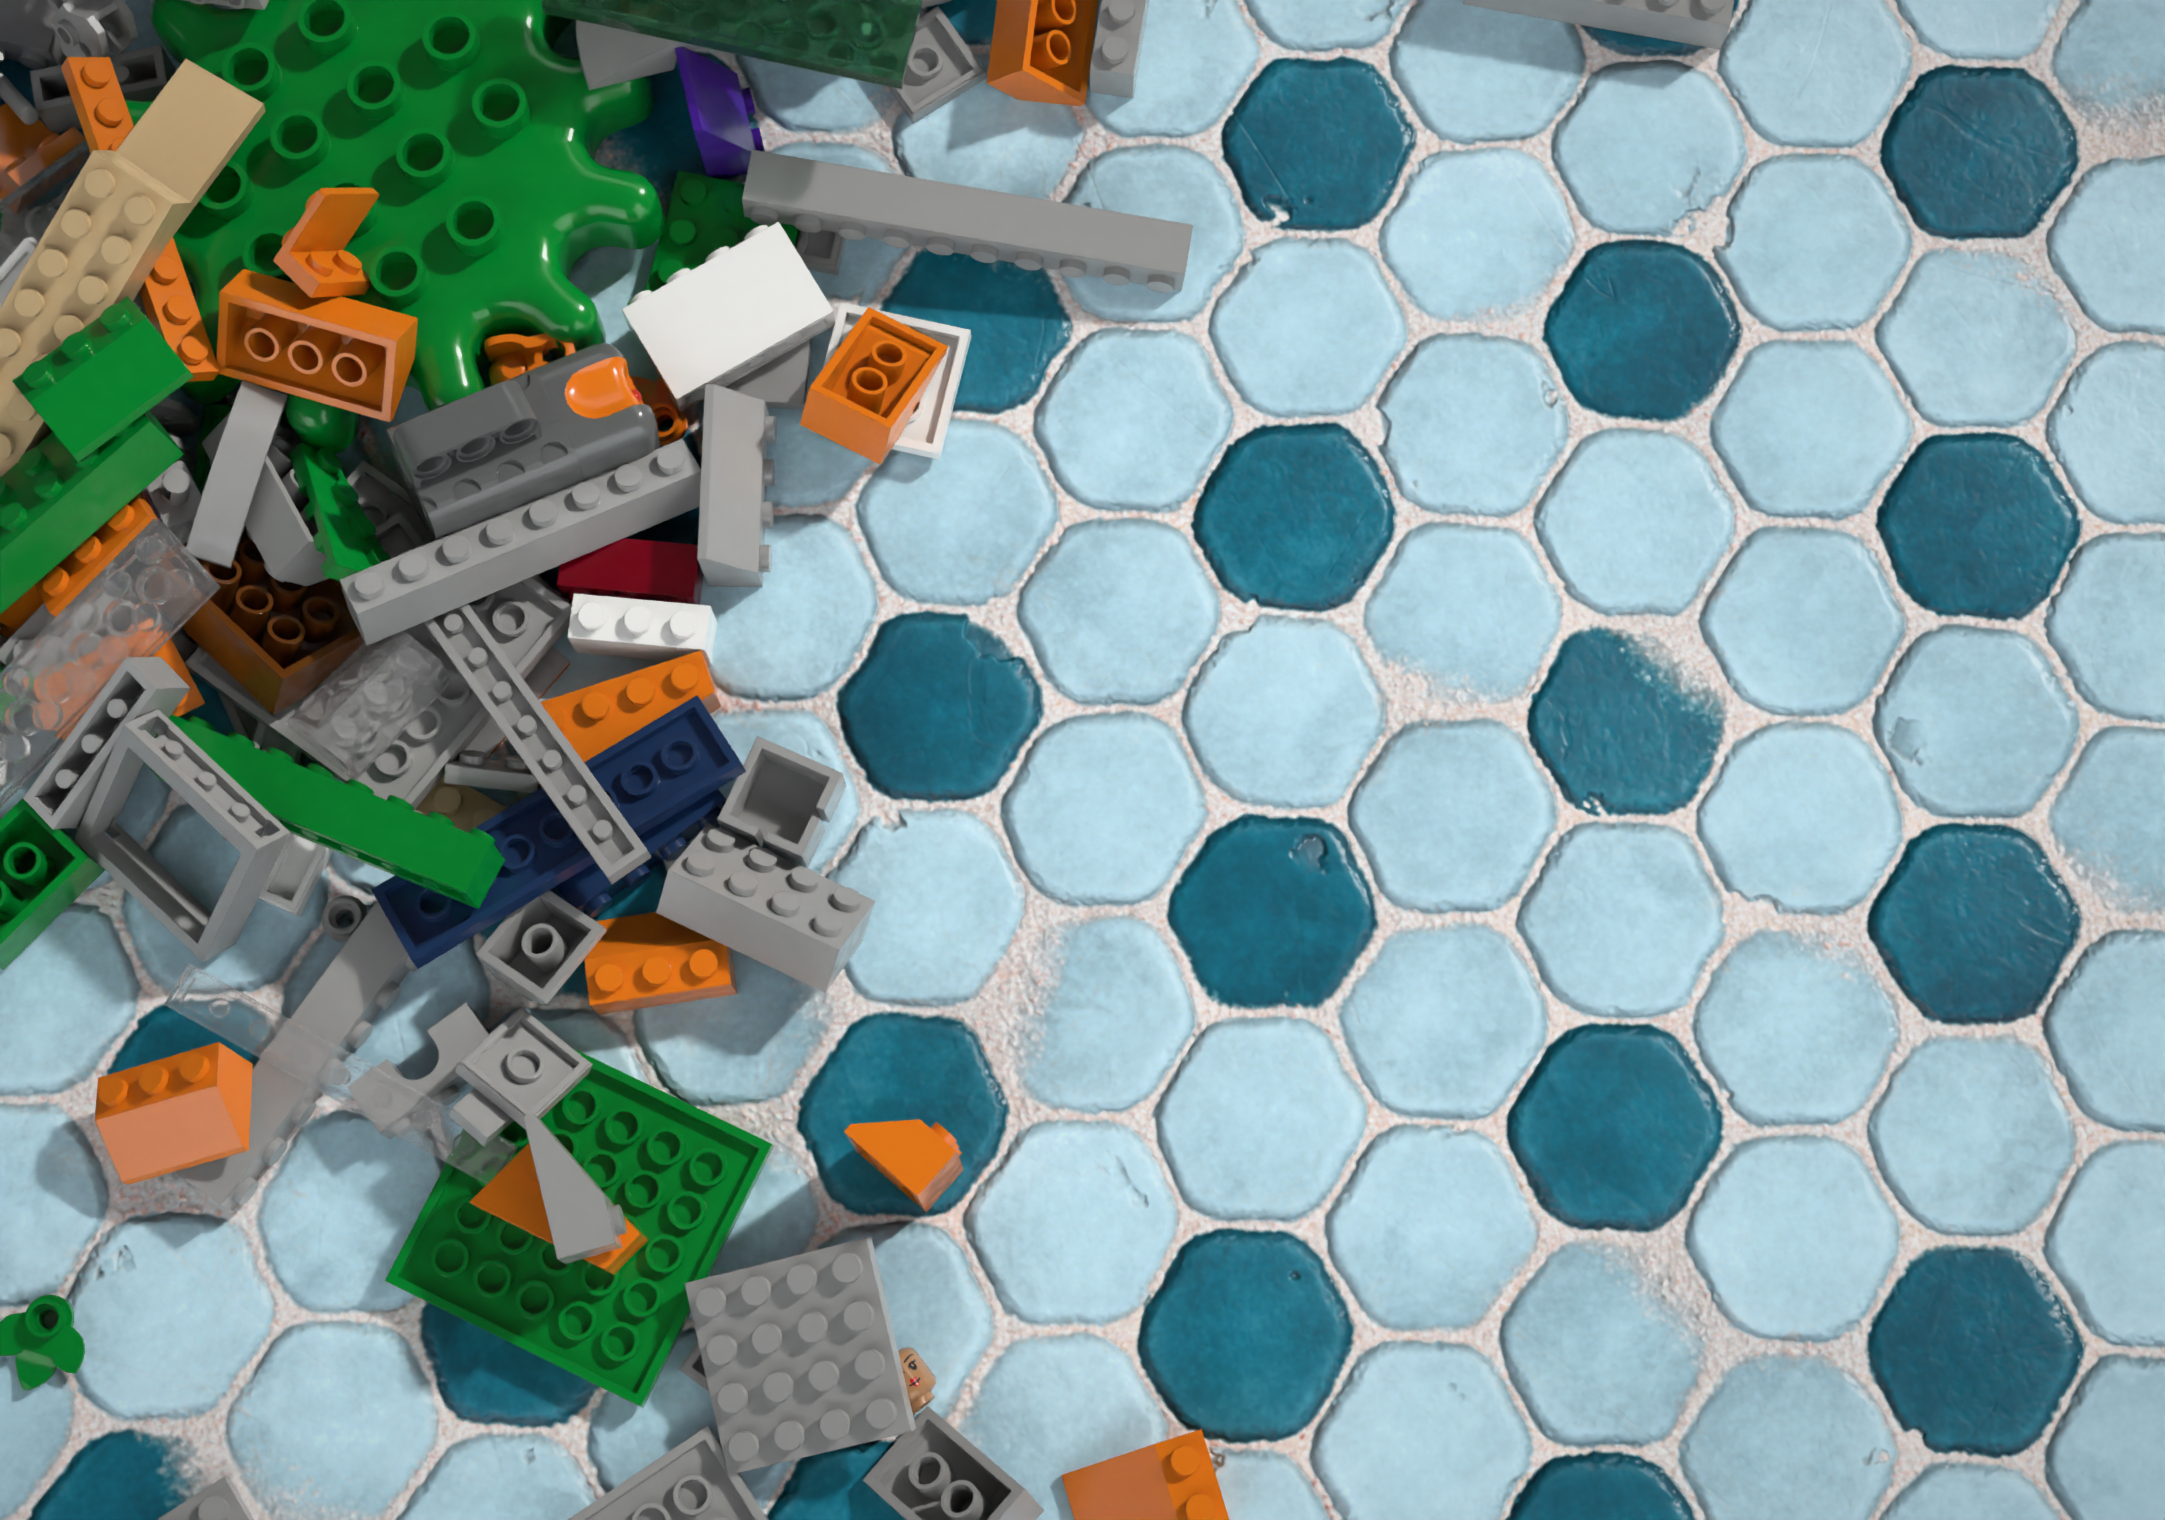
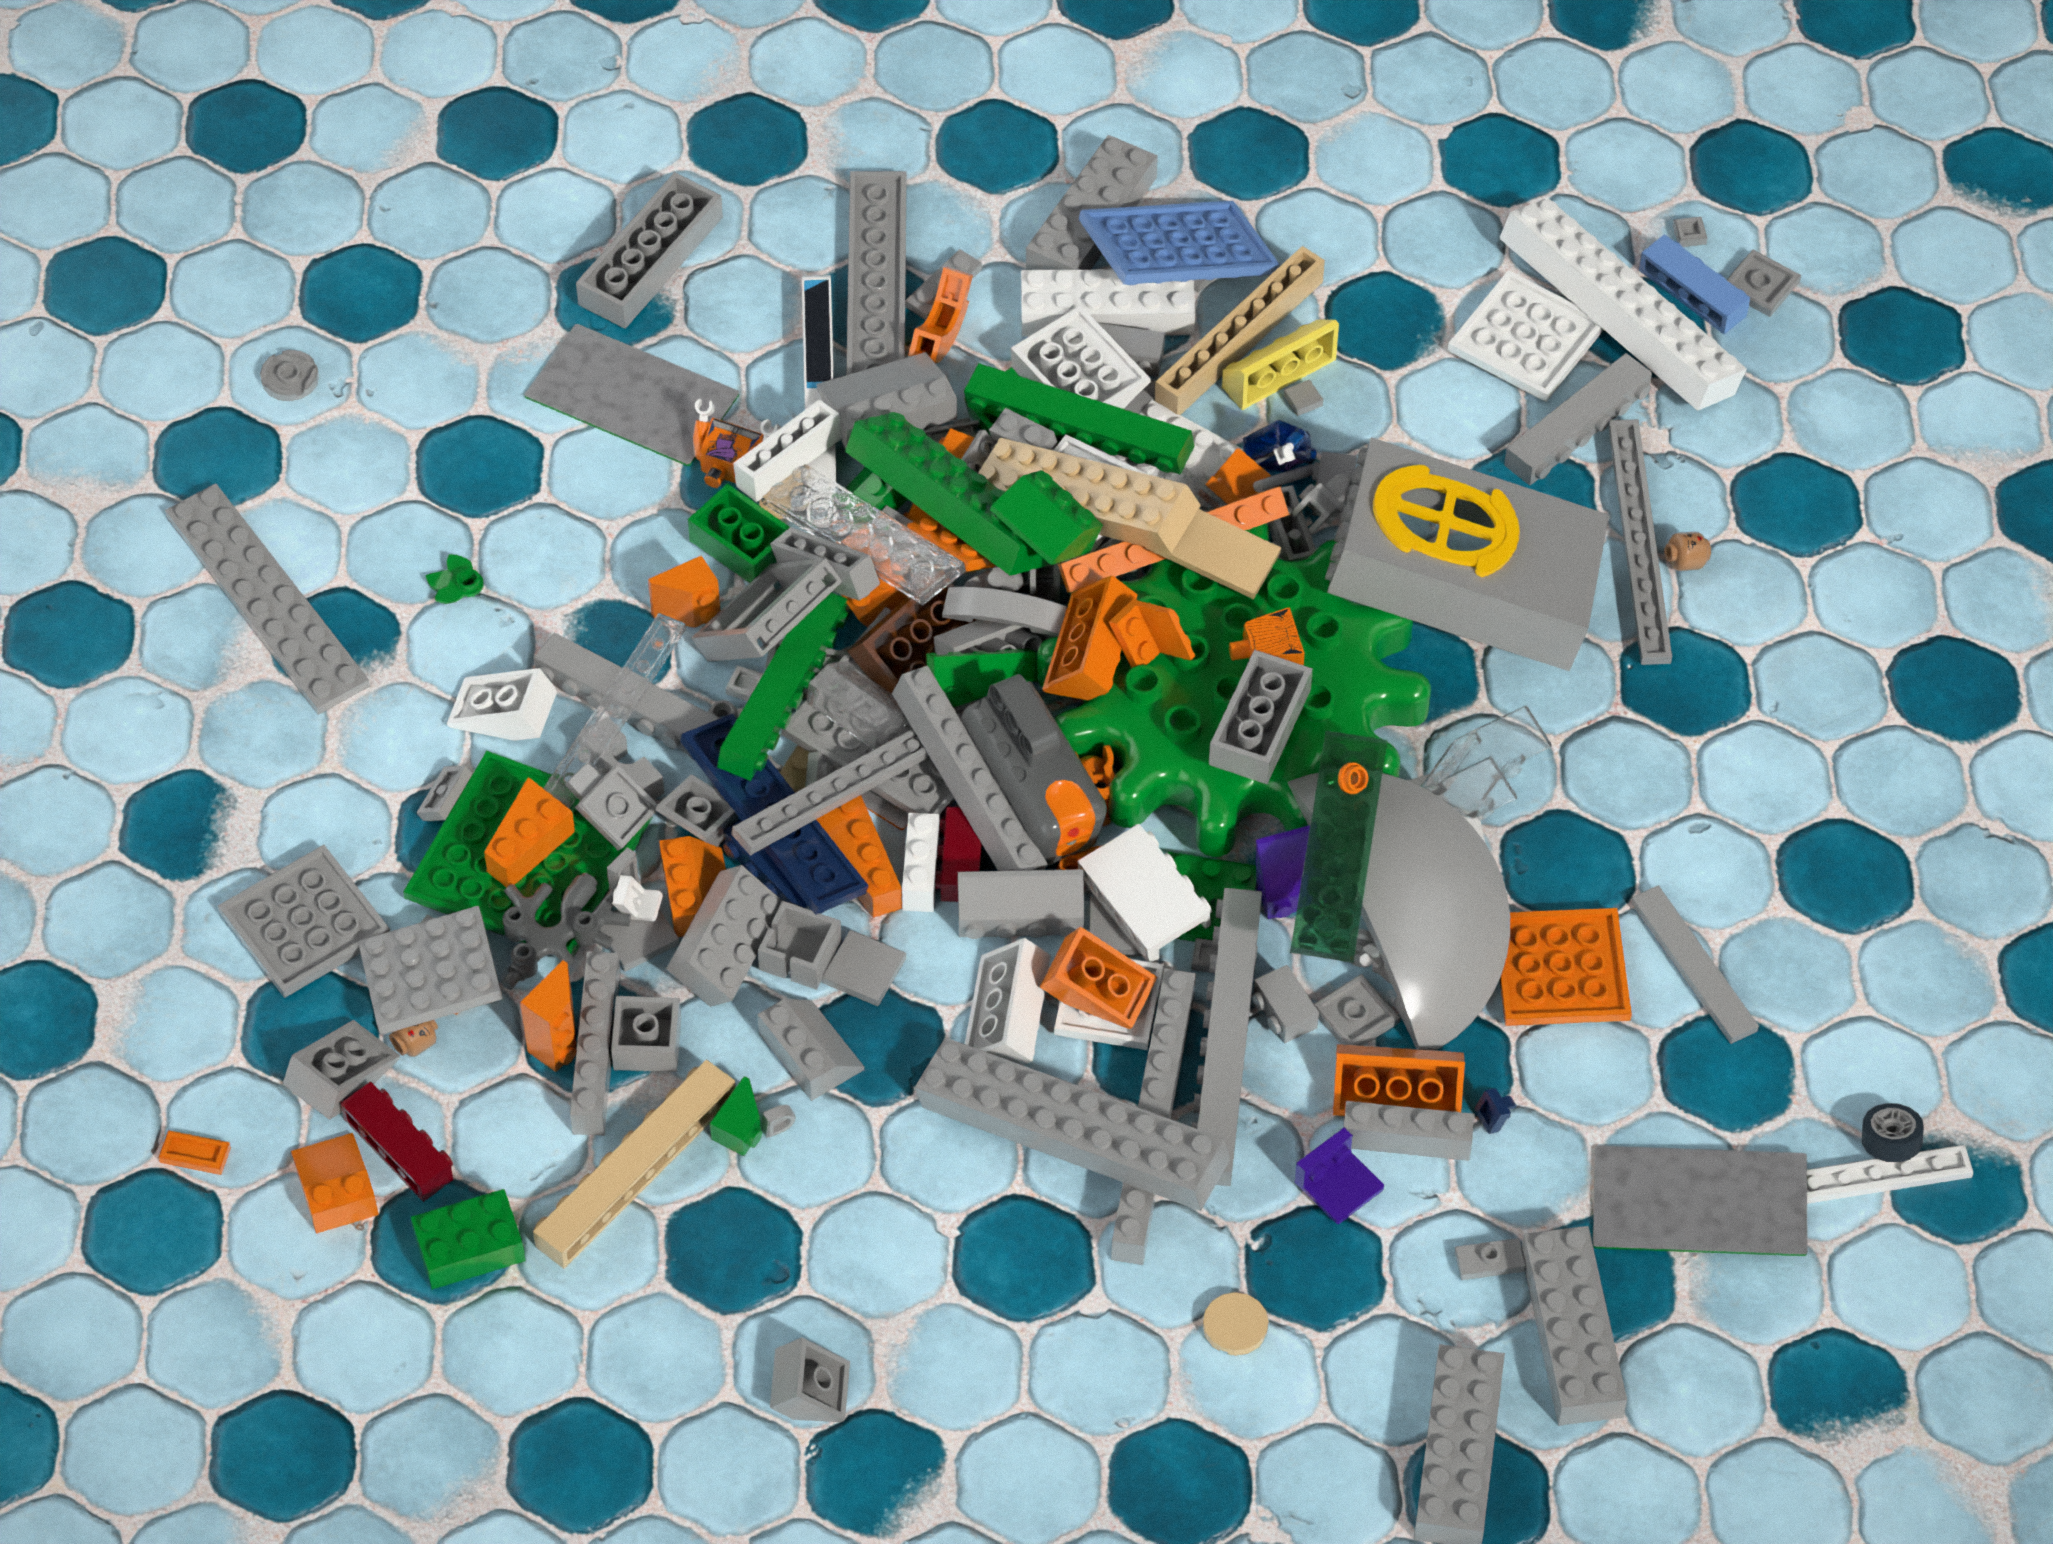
camera: 85 degrees right, 20 degrees down
orange slope [95,1042,253,1185] -> none
light grey slope [523,1113,627,1264] -> none
none -> dark red brick [340,1081,454,1202]
none -> green brick [411,1189,526,1290]
none -> light grey plate [417,766,473,821]
none -> white slope [447,668,557,741]
none -> dark grey plant [502,873,631,990]
none -> tan brick [533,1059,736,1269]
none -> light grey brick [570,952,621,1136]
none -> light grey tile [600,909,680,972]
none -> light grey tile [607,847,639,889]
none -> light grey brick [611,996,681,1072]
none -> white bracket [612,875,663,921]
none -> orange slope [648,555,721,628]
none -> green slope [710,1076,762,1156]
none -> light grey slope [758,999,864,1101]
none -> light grey tile [762,1105,796,1138]
none -> light grey slope [770,1337,850,1422]
none -> light grey tile [822,930,906,1006]
none -> light grey brick [915,1037,1230,1211]
none -> white slope [965,938,1051,1065]
none -> light grey brick [1111,969,1196,1265]
none -> tan tile [1203,1292,1269,1356]
none -> light grey brick [1209,649,1312,784]
none -> orange torso [1229,607,1305,666]
none -> light grey brick [1252,965,1319,1044]
none -> dark purple bracket [1294,1127,1384,1224]

